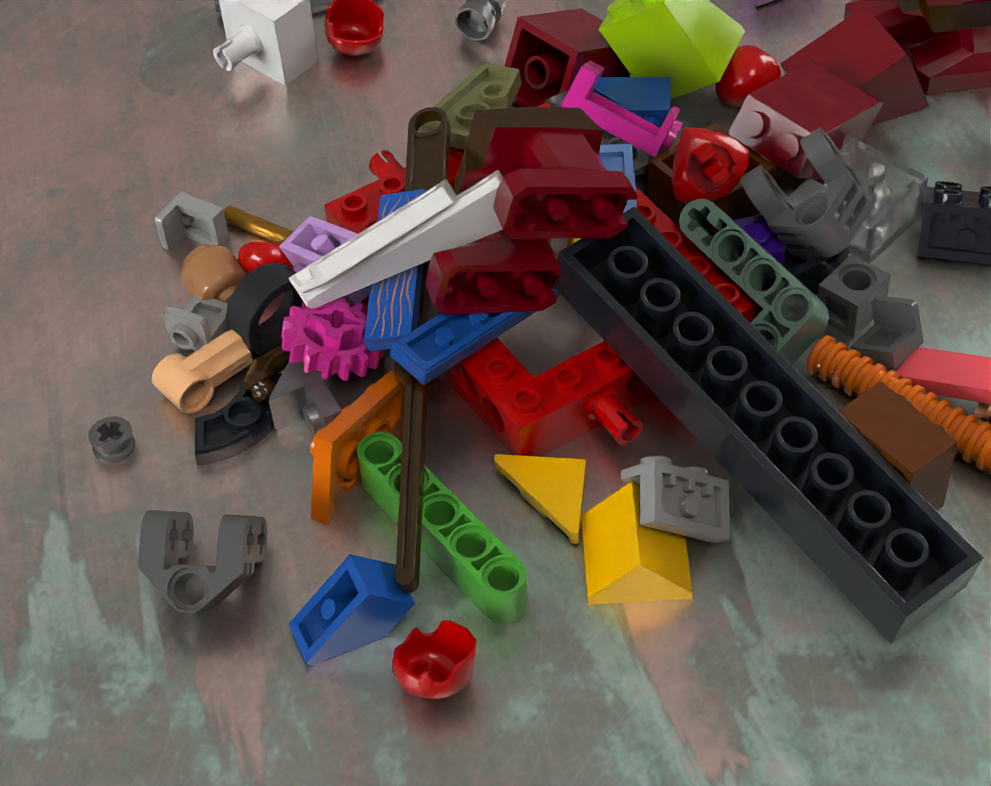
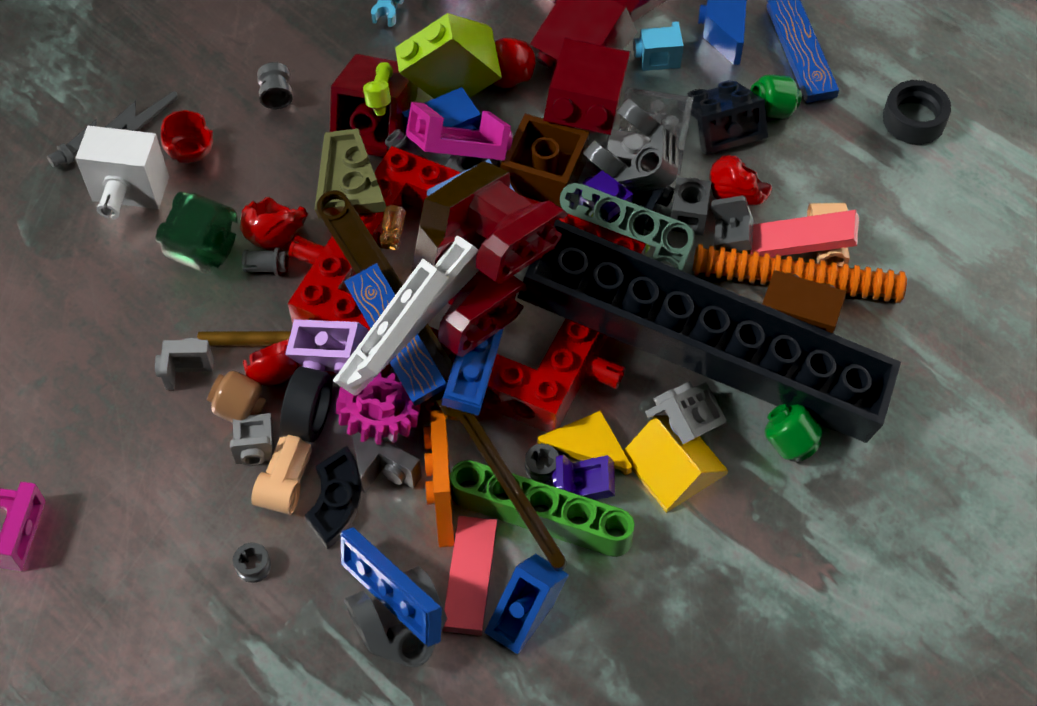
camera: 35 degrees left, 10 degrees up
dark brown arm [243,344,290,402] -> none
red hair [392,620,477,700] -> none
red piece [672,127,749,204] -> none
none -> clear green brick [155,191,238,274]
none -> red hair [240,197,308,251]
none -> dark grey pin [242,248,289,276]
none -> blue tile [341,527,442,647]
none -> lime piece [363,62,393,116]
none -> coral tile [442,516,497,636]
none -> dark grey bush [525,443,559,483]
none -> dark purple bracket [552,455,615,500]
none -> medium azure brick [633,21,684,71]
none -> red hair [709,155,772,206]
none -> green head [765,404,822,461]

